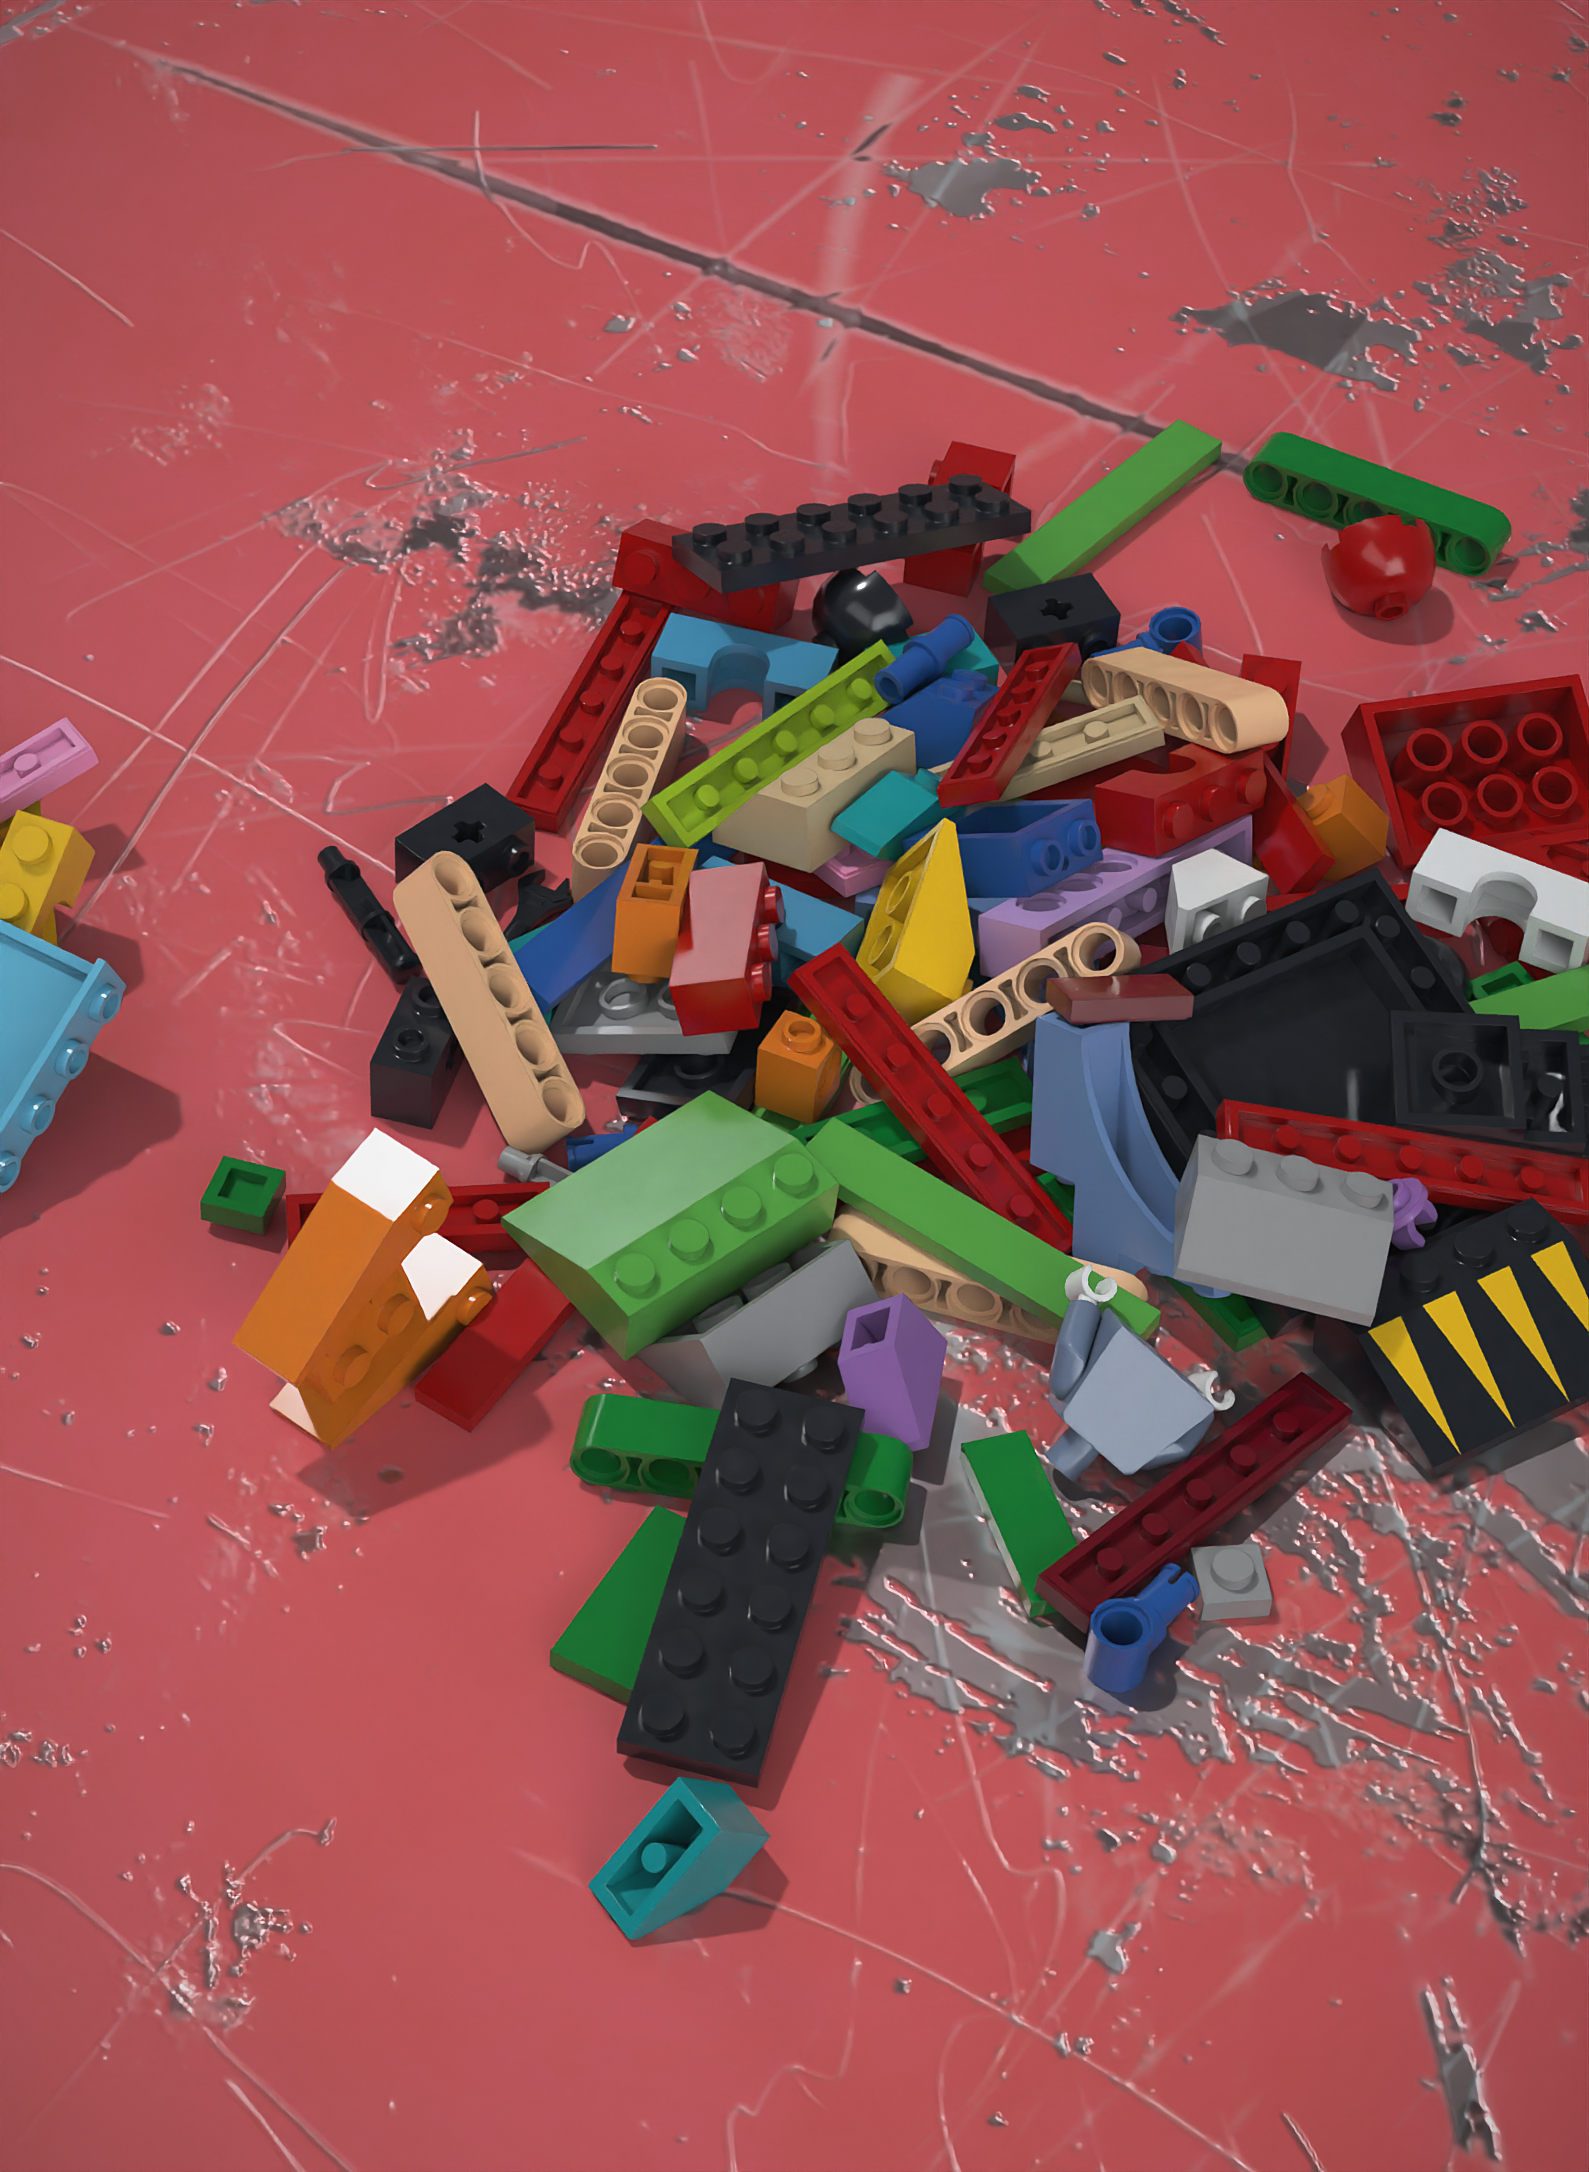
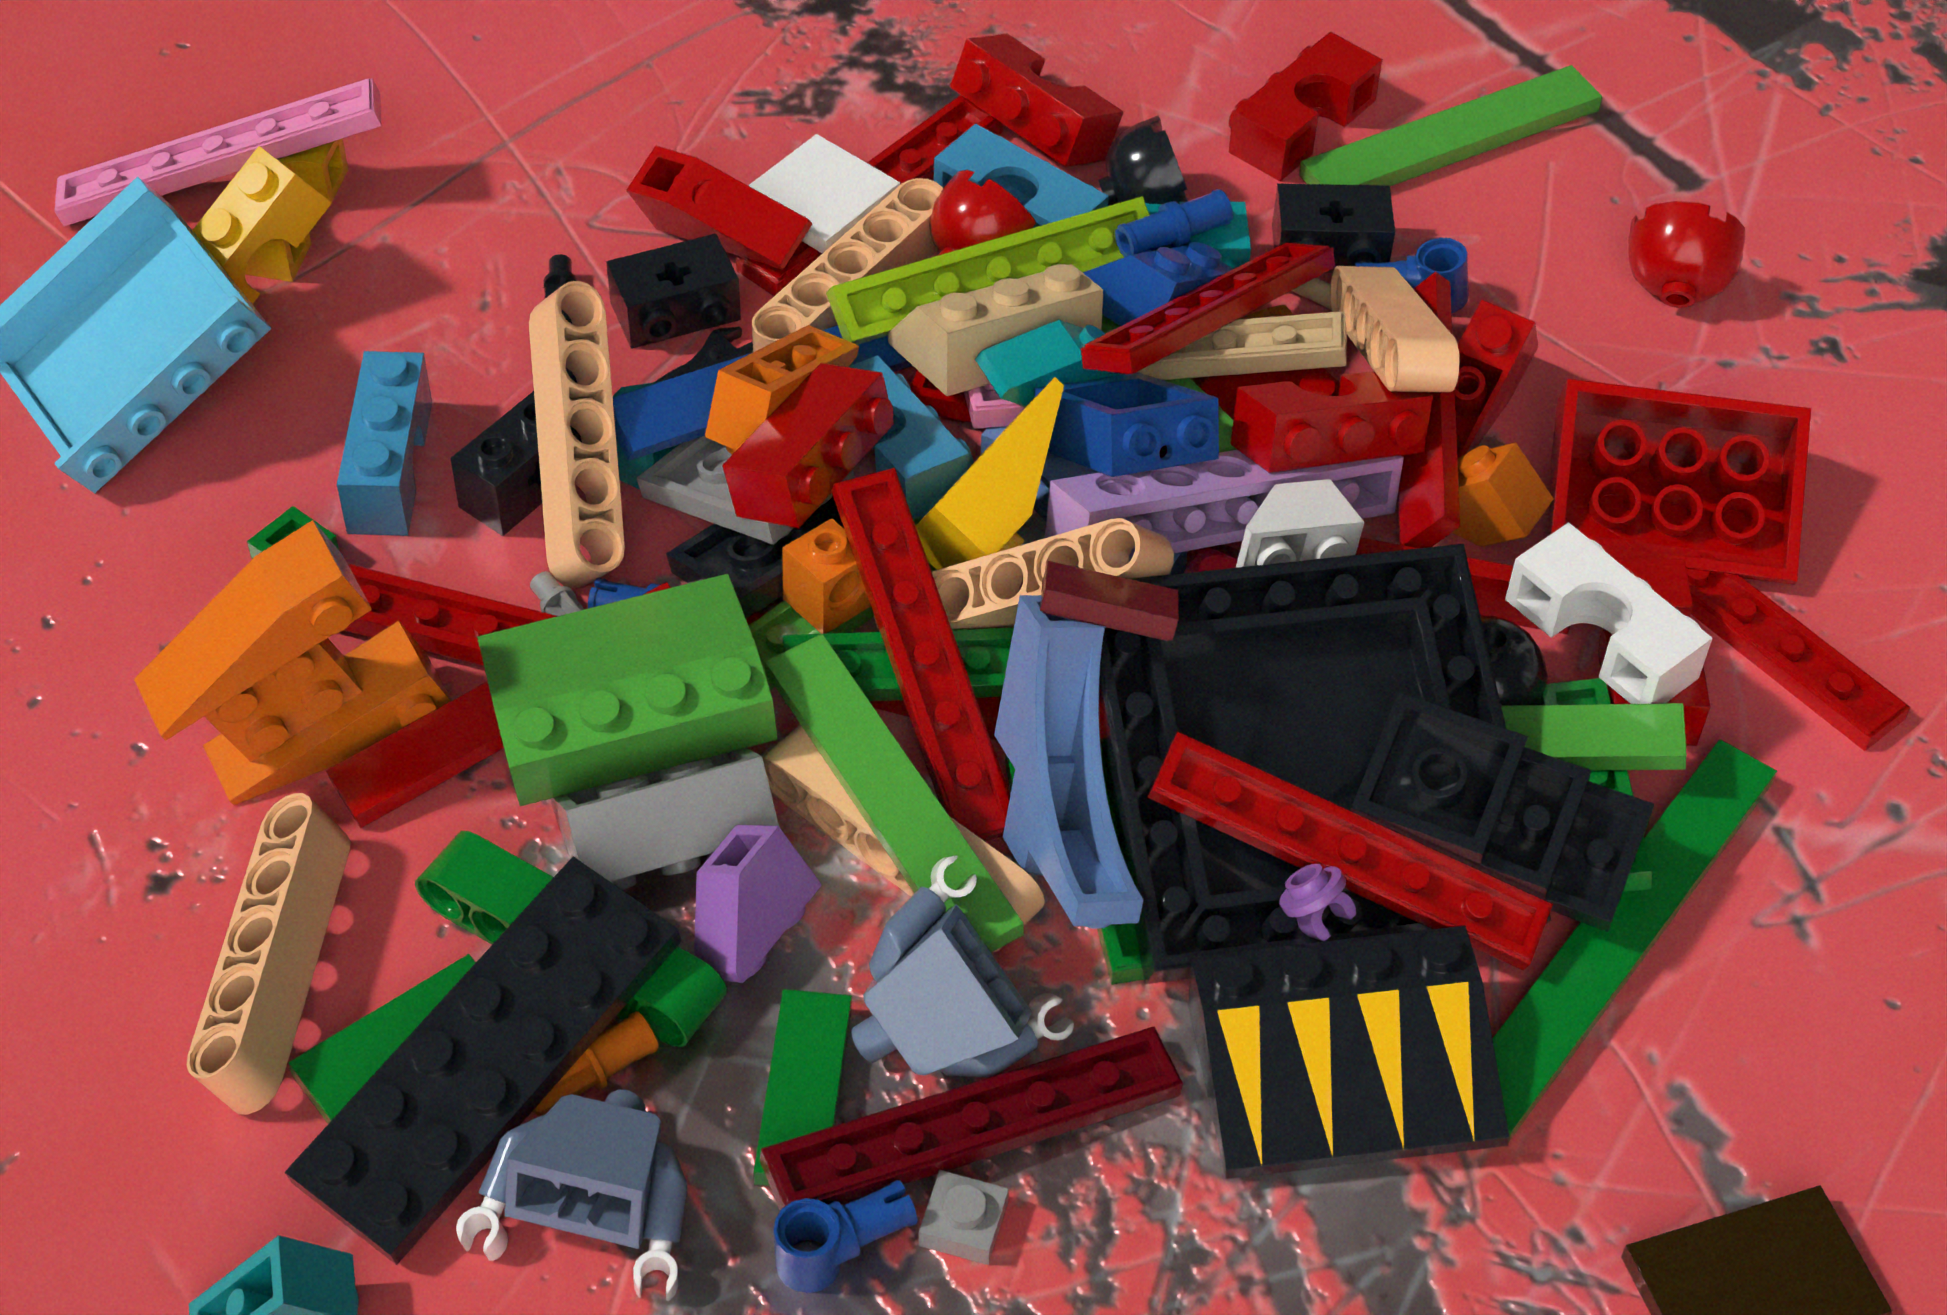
camera: 25 degrees right, 5 degrees up
black plate [672,474,1031,594] -> none
light grey slope [1173,1134,1394,1327] -> none
green beam [1243,432,1512,577] -> none
none -> light nougat beam [186,793,350,1115]
none -> dark azure arch [337,351,432,536]
none -> sand blue torso [456,1090,687,1301]
none -> orange axle [533,1011,659,1116]
none -> red slope [626,145,812,270]
none -> white tile [748,134,900,253]
none -> red cylinder [929,170,1036,255]

